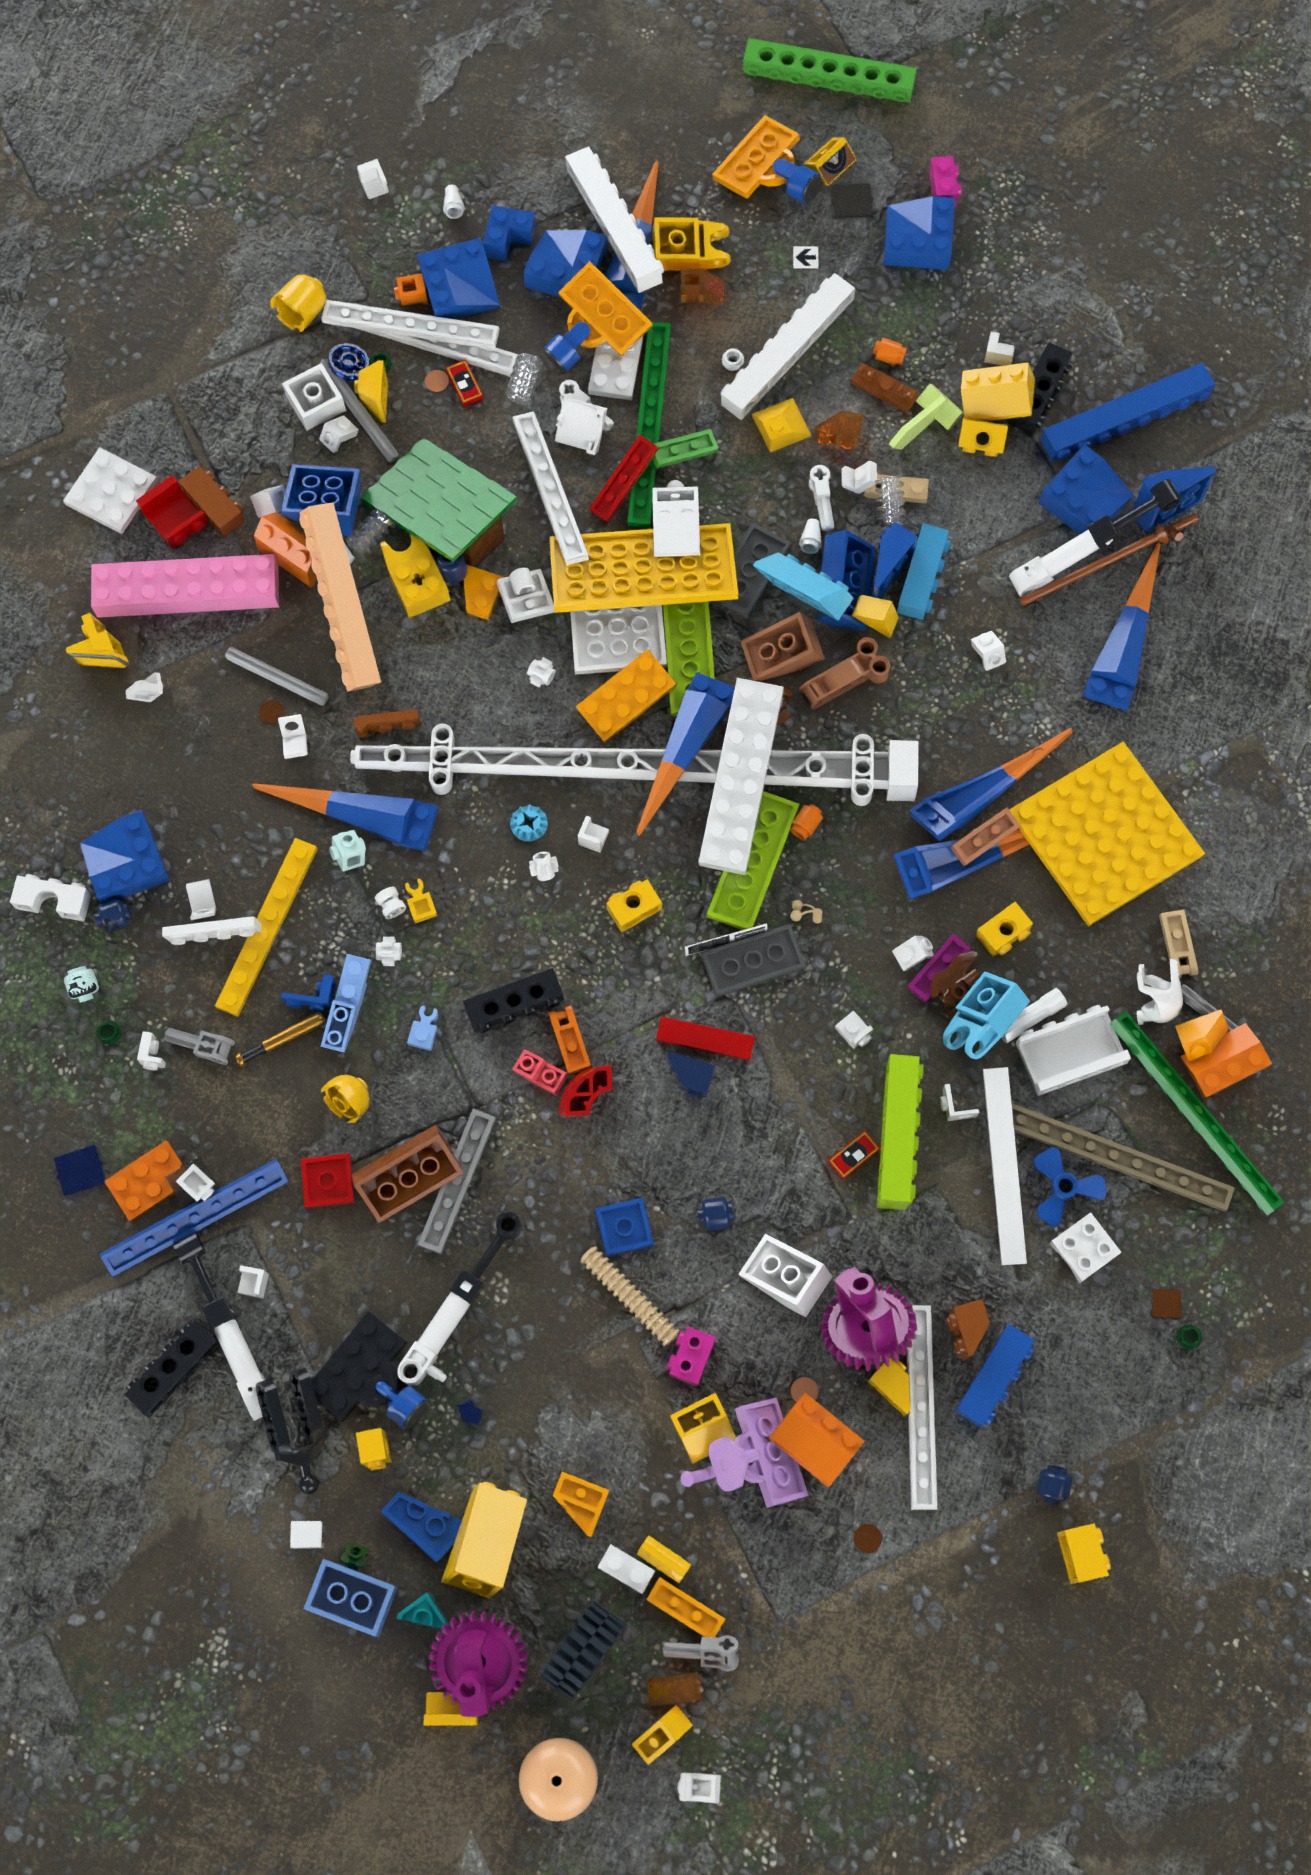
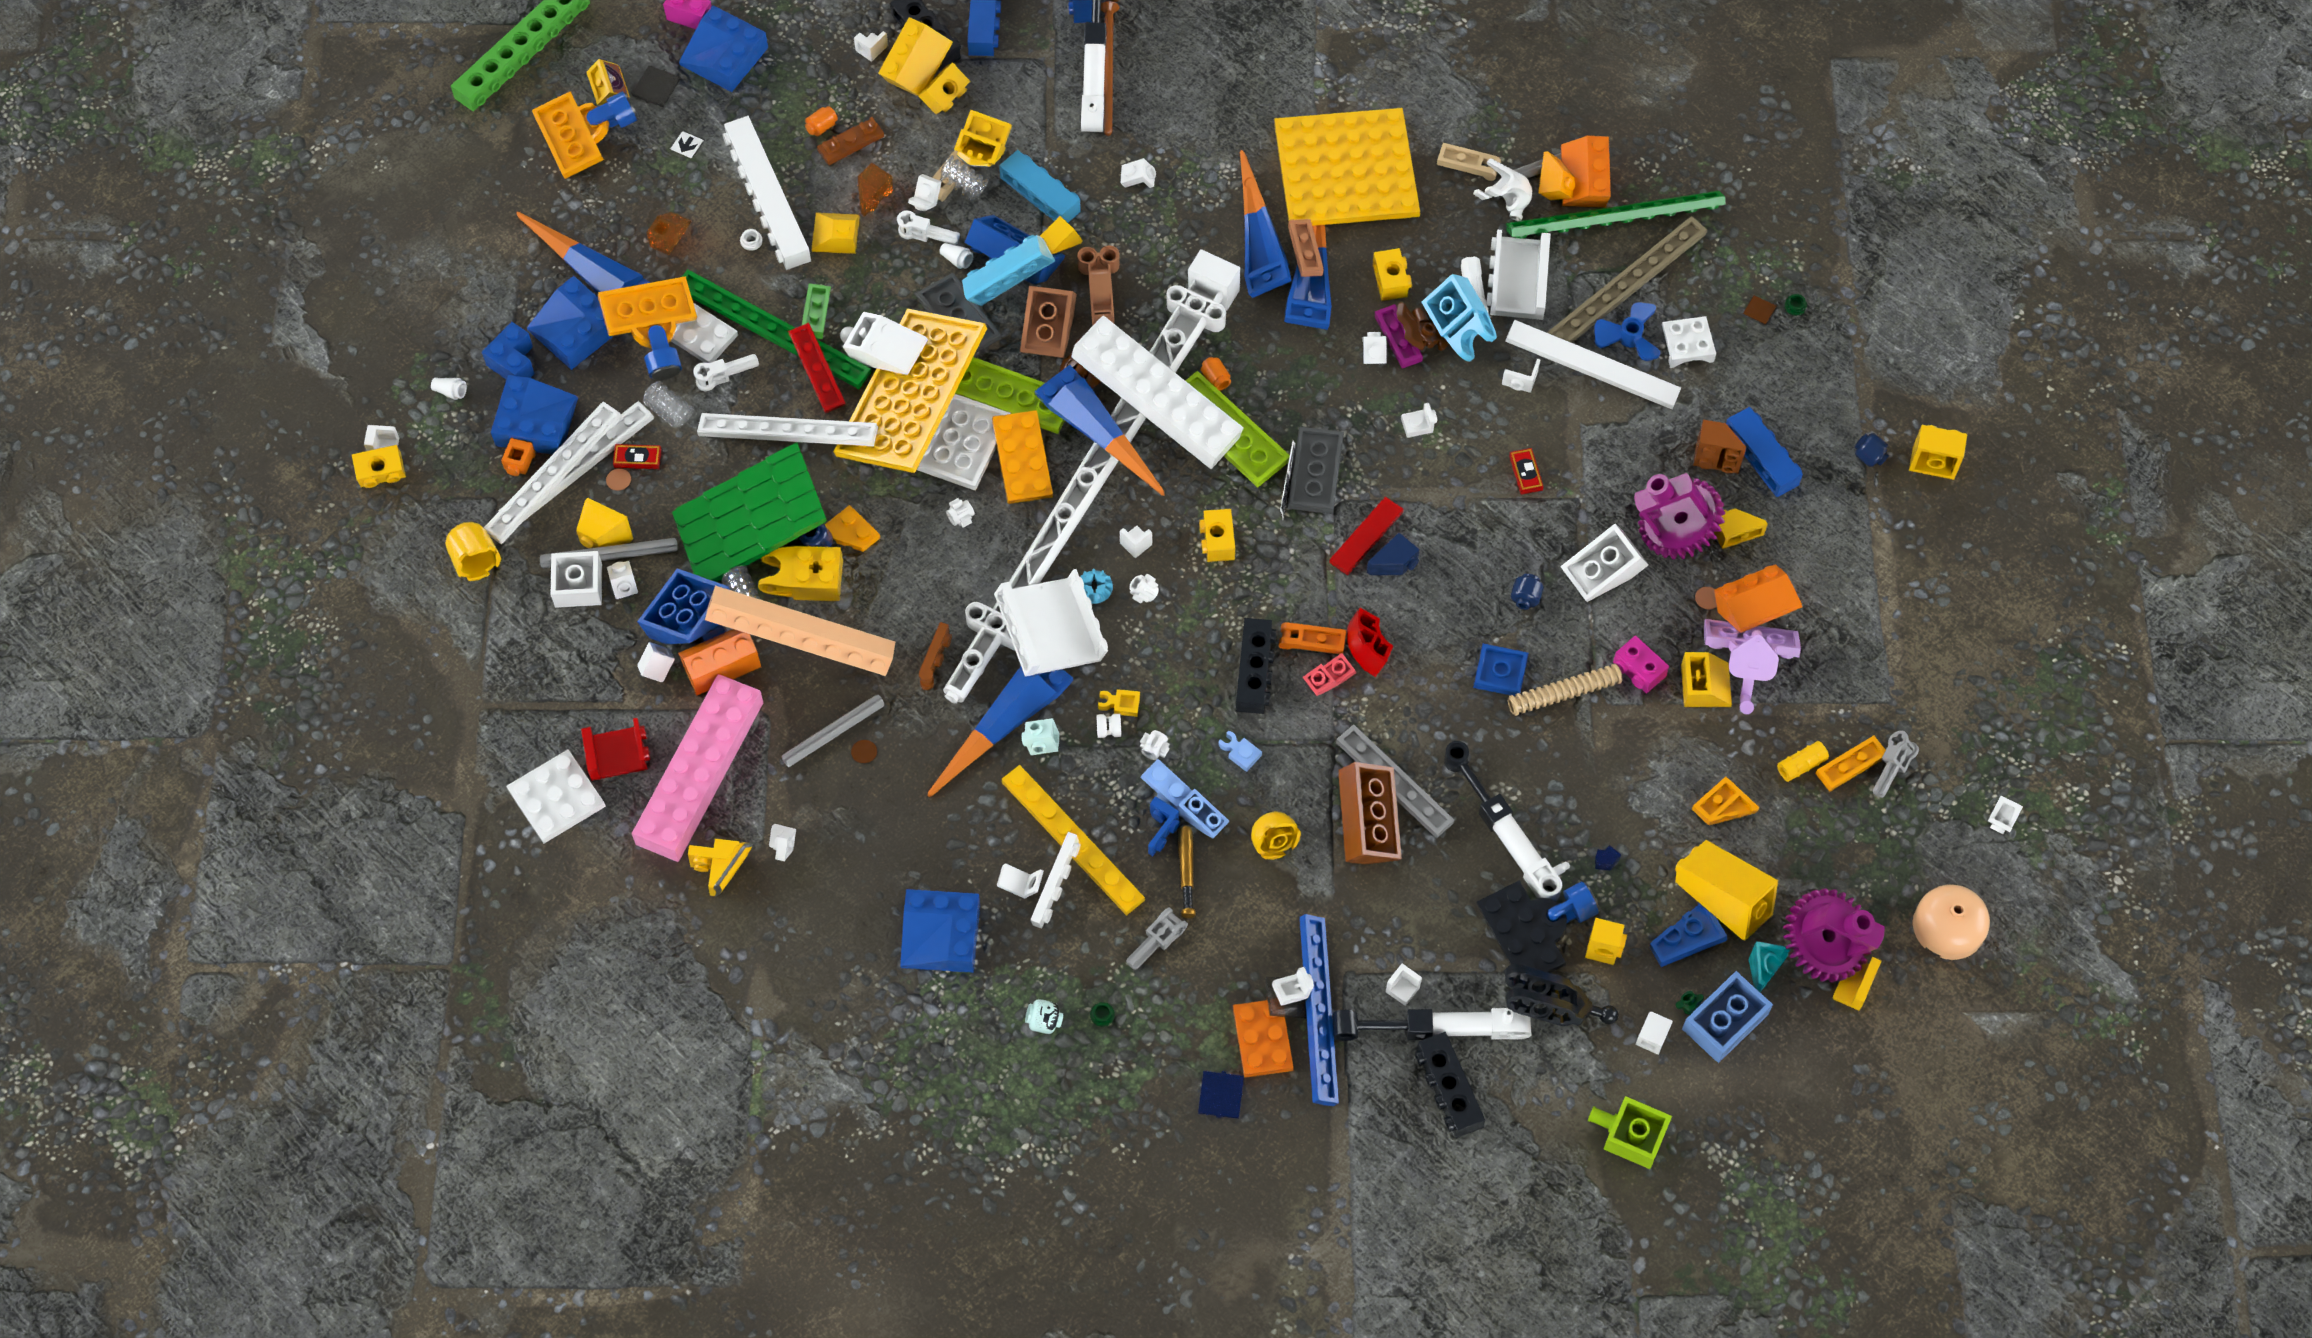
camera: 65 degrees left, 10 degrees down
white arch [10,874,91,921] -> none
dark blue head [94,898,132,932] -> none
white bracket [137,1031,166,1070] -> none
dark orange brick [178,465,245,538] -> none
white bracket [278,714,308,759] -> none
red plate [301,1153,355,1209] -> none
clear blue wheel [328,343,370,381] -> none
dark green plate [369,352,392,373] -> none
white plate [497,568,554,623] -> none
black wheel [540,1601,626,1701] -> none
white piece [555,397,607,455] -> none
white brick [565,147,664,293] -> none
white brick [598,1544,655,1594] -> none
yellow slope [632,1705,693,1765] -> none
clear orange slope [646,1672,701,1706] -> none
yellow brick [653,217,731,271] -> none
tan piece [790,900,822,923] -> none
reddish brown sticker [854,1524,882,1553] -> none
blue slope [872,522,918,599] -> none
lime brick [876,1054,923,1210] -> none
yellowish green piece [889,384,964,450] -> none
white tile [906,1305,937,1510] -> none
blue slope [1038,445,1134,535] -> none
blue plate [1082,542,1160,711] -> none
none -> yellow brick [352,445,406,488]
none -> yellow piece [954,110,1012,168]
none -> white panel [994,569,1108,677]
none -> lime brick [1588,1096,1672,1169]

